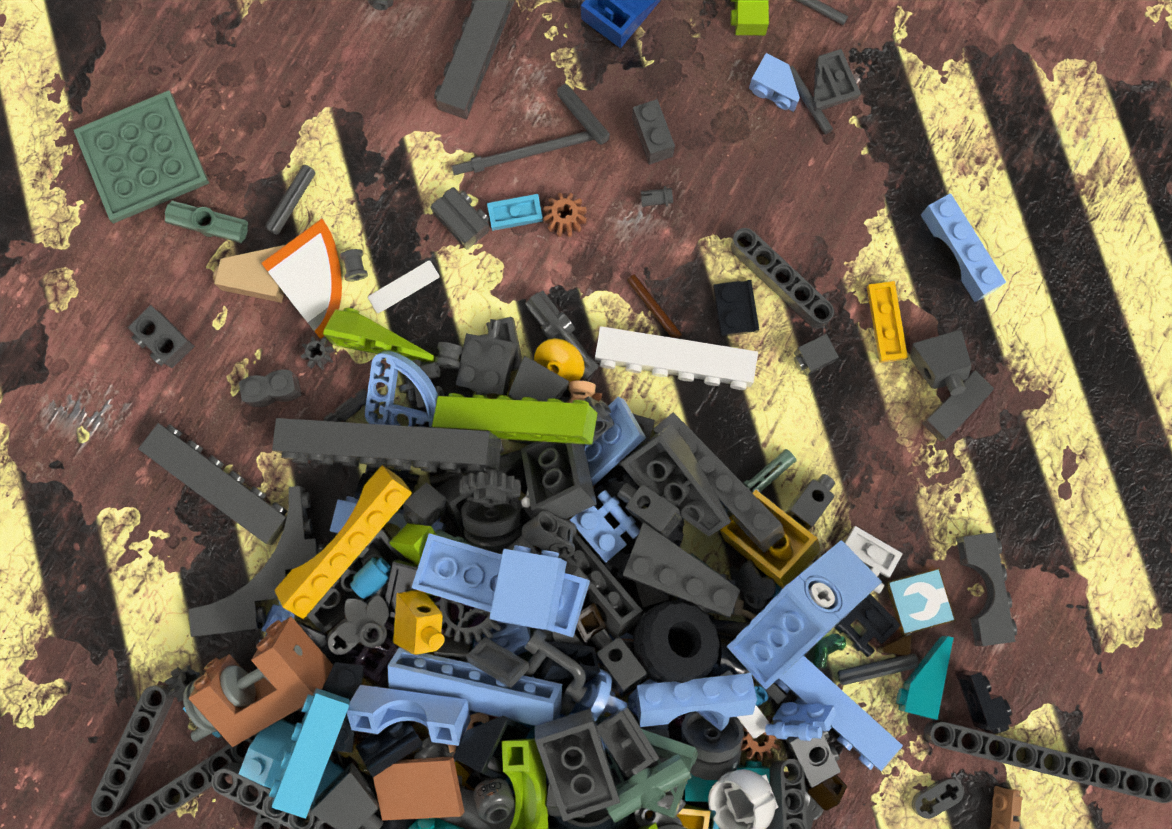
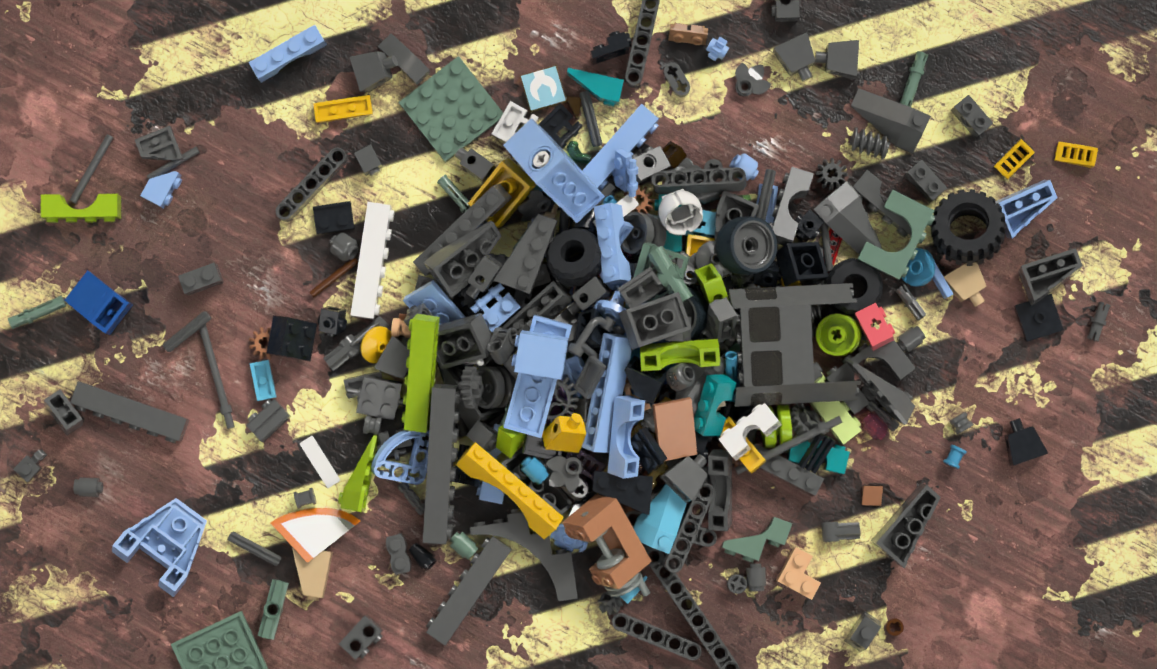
camera: 90 degrees left, 5 degrees up
medium azure wedge [269,688,350,819] -> none
dark grey gear [300,336,335,370] -> none
dark brown slope [575,603,606,642] -> none
dark grey pin [641,186,673,207] -> none
dark grey arch [956,532,1017,646] -> none
none -> light blue wedge [112,498,207,597]
none -> black brick [266,315,317,361]
none -> black brick [318,306,347,337]
none -> dark grey head [329,233,359,261]
none -> sand green plate [399,56,503,163]
none -> black cone [409,543,437,571]
none -> sand green brick [449,531,478,560]

